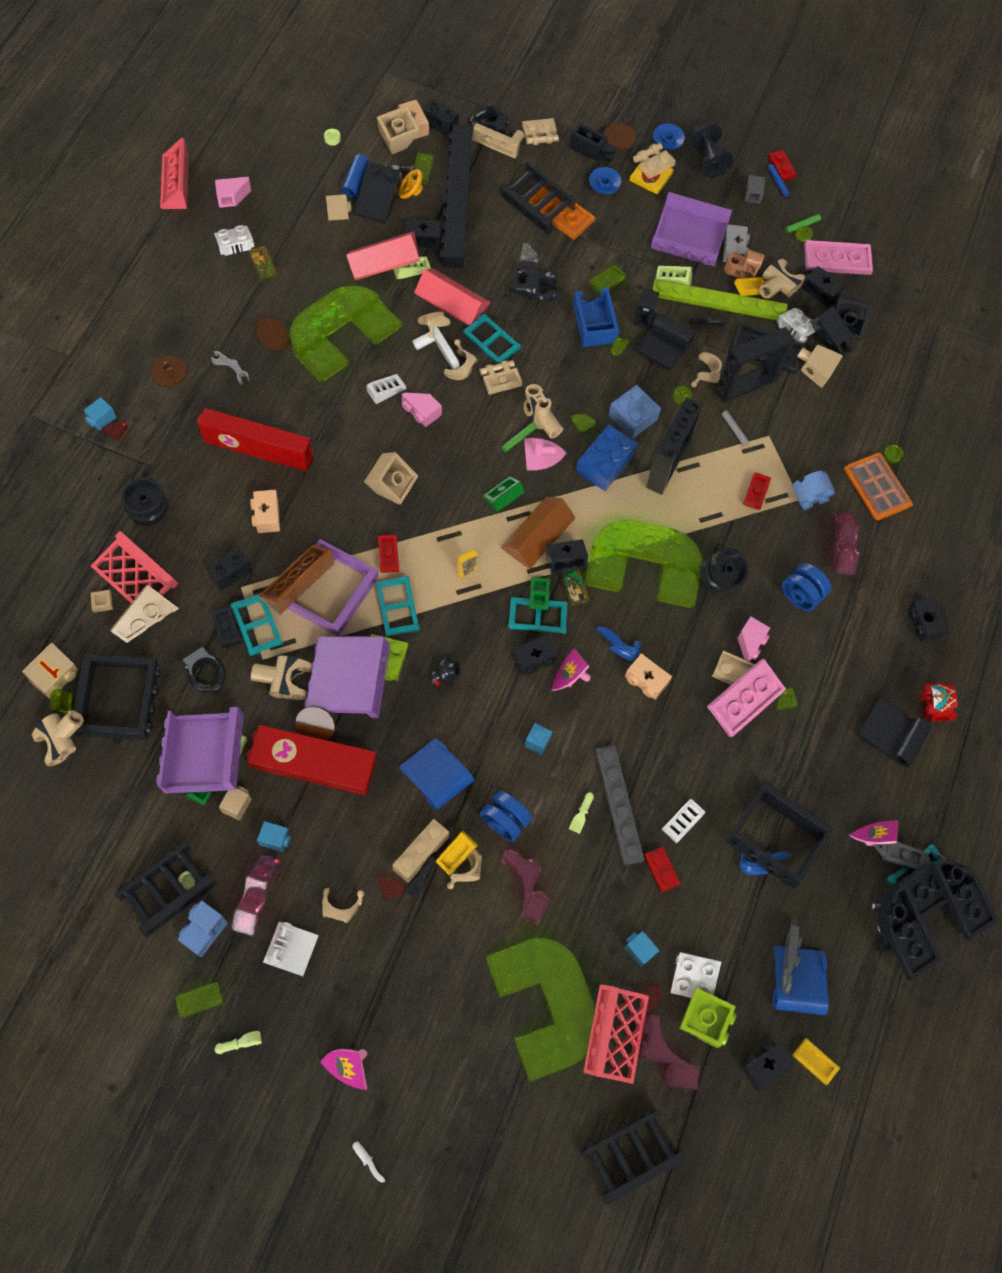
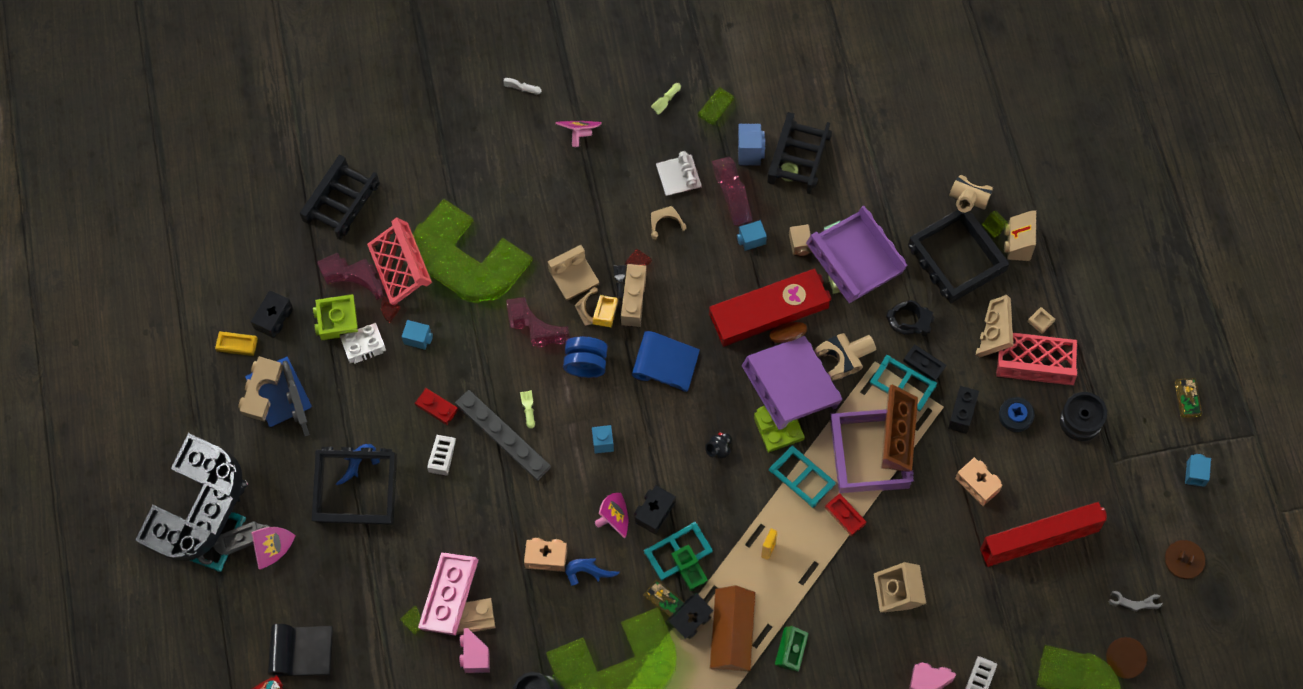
camera: 155 degrees right, 0 degrees up
clear red tile [102,422,128,441] -> none
none -> tan arch [238,356,283,422]
none -> tan bracket [547,245,599,300]
none -> black wheel [999,397,1035,432]
none -> tile [1175,378,1202,418]

